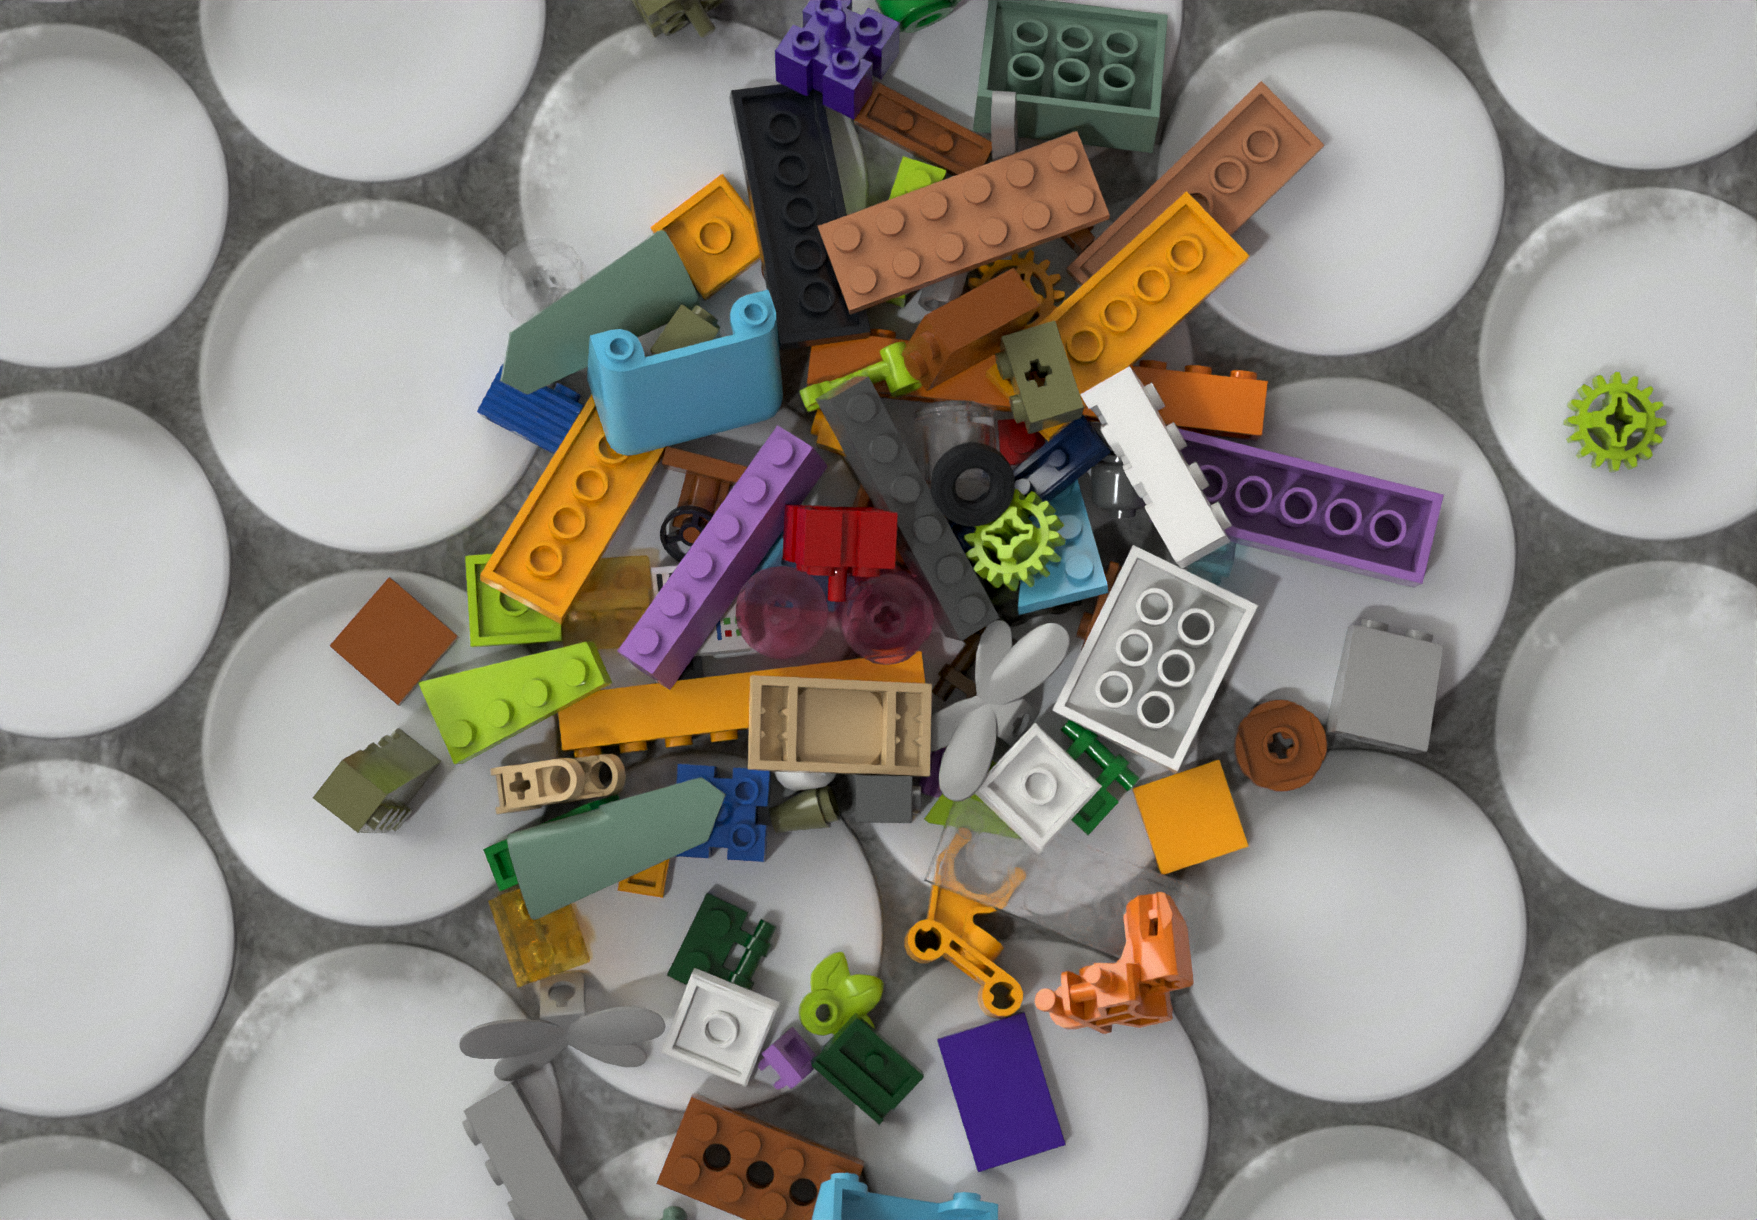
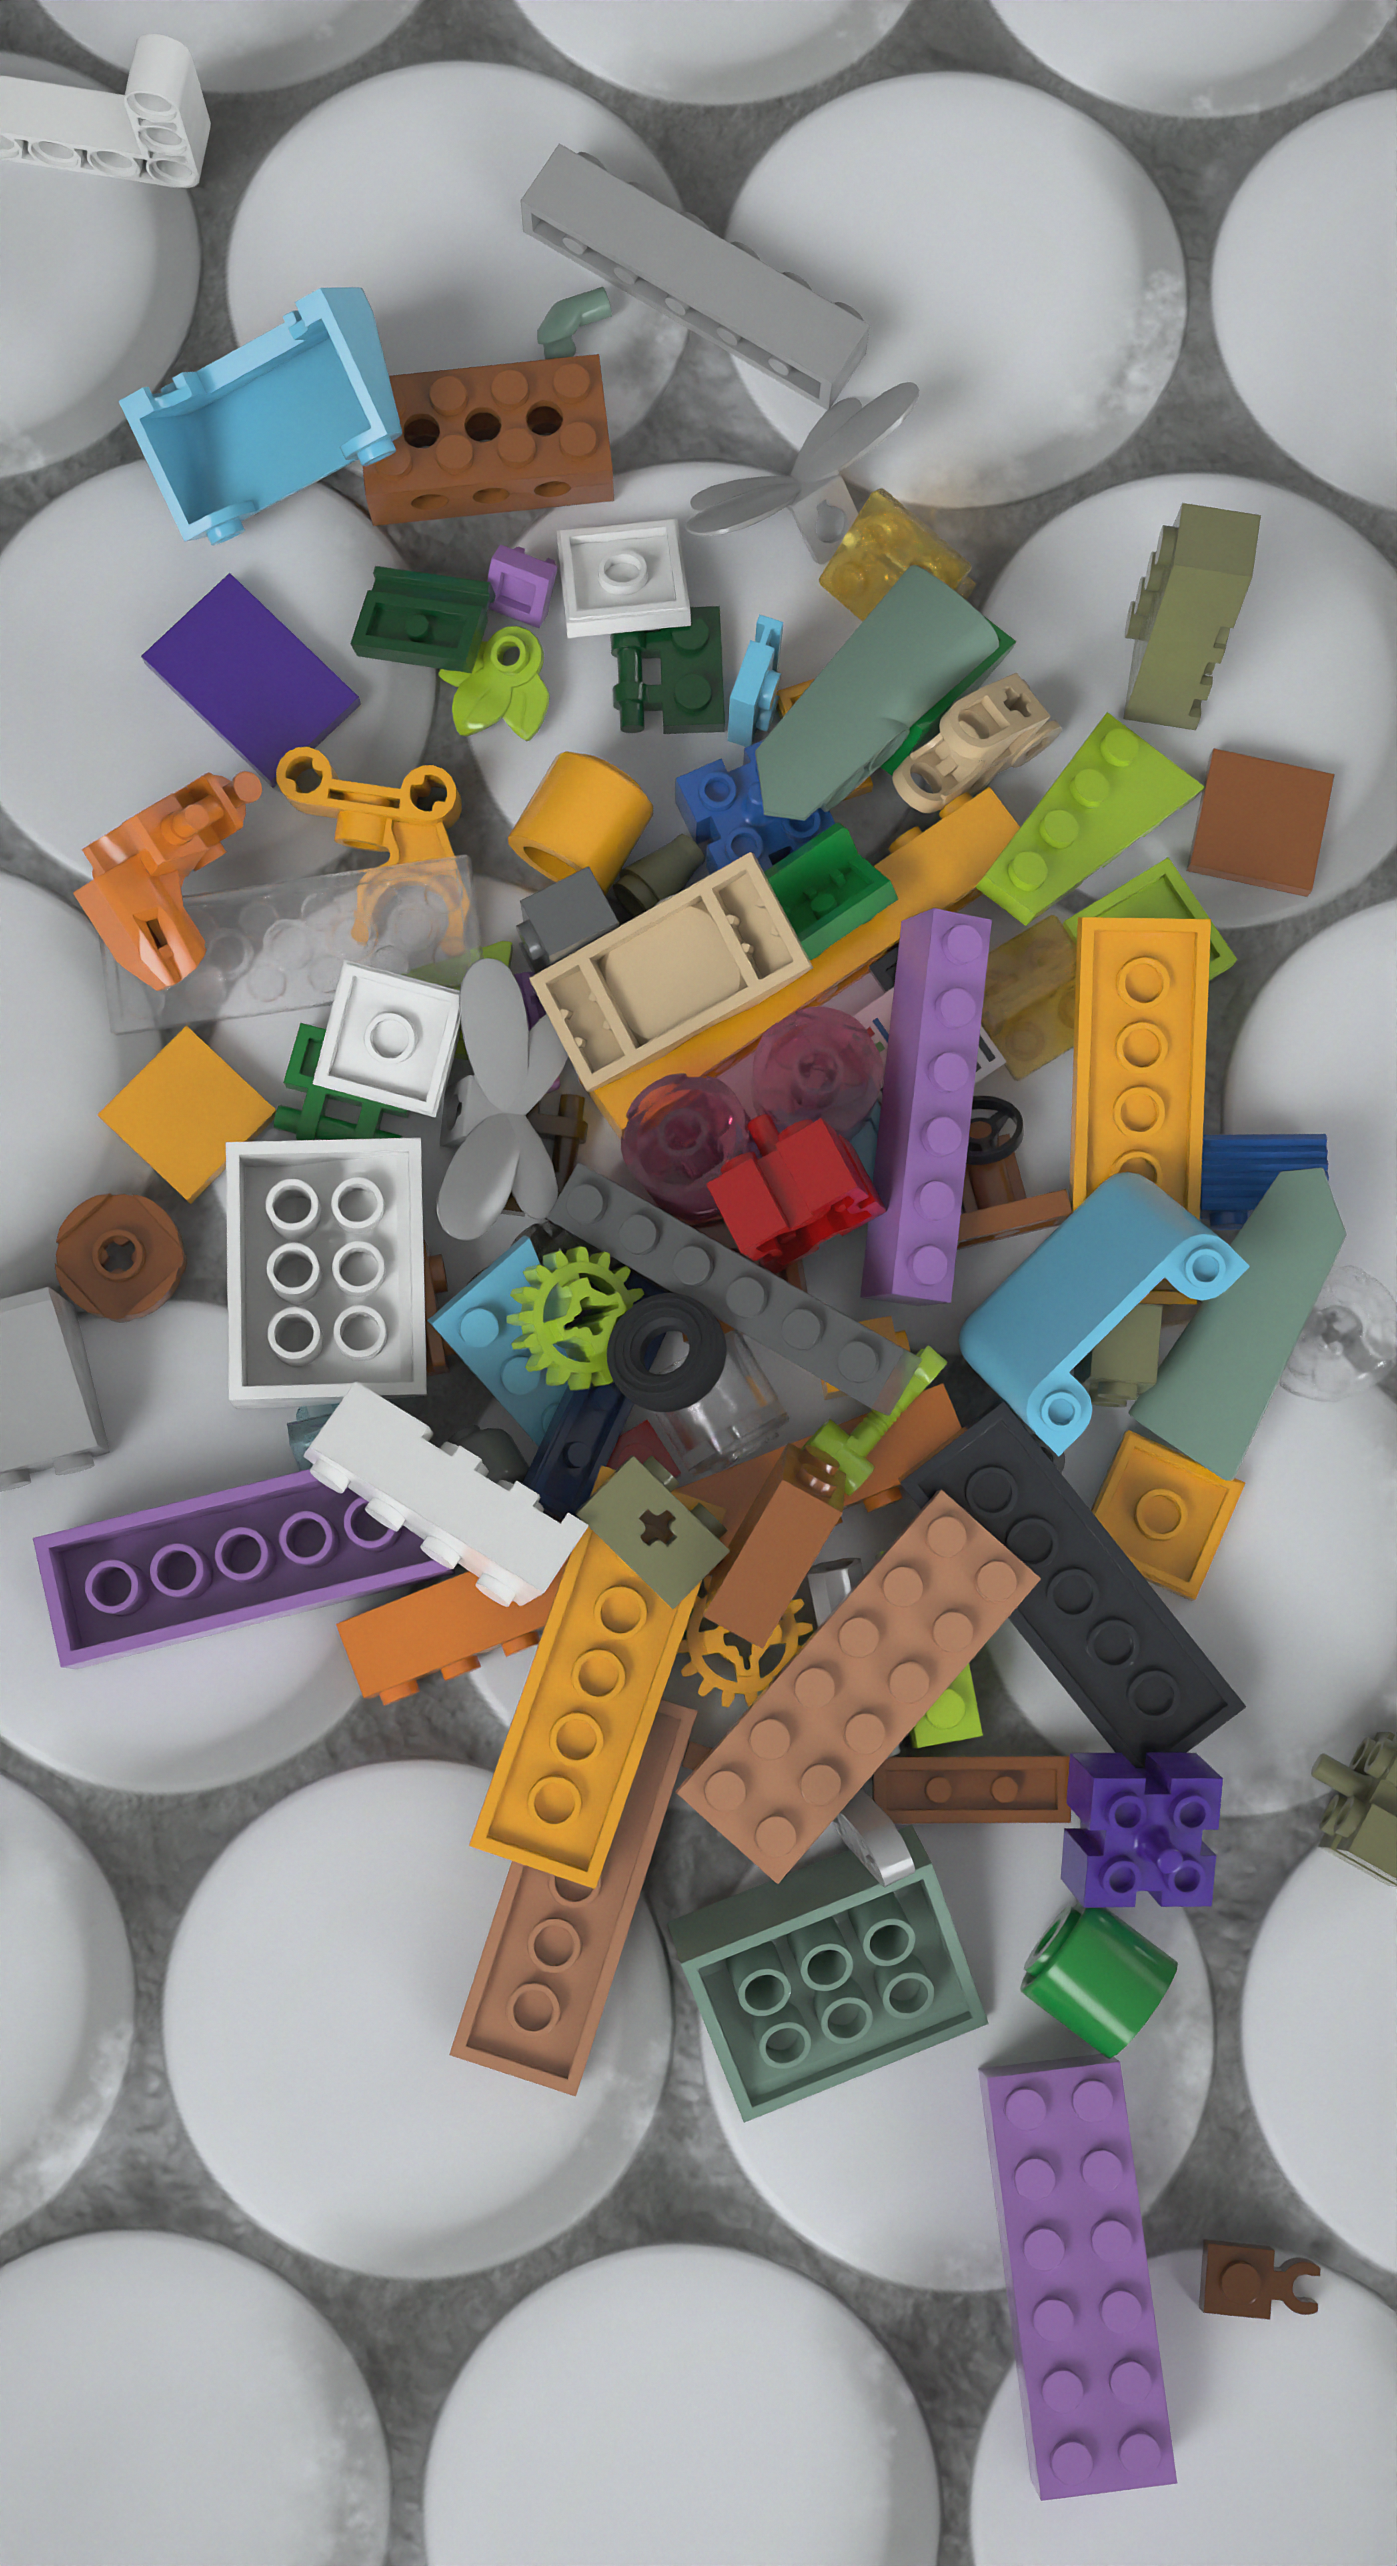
camera: 145 degrees right, 5 degrees down
none -> light orange piece [508,751,653,896]
none -> medium azure plate [727,614,784,747]
none -> green bracket [764,822,898,960]

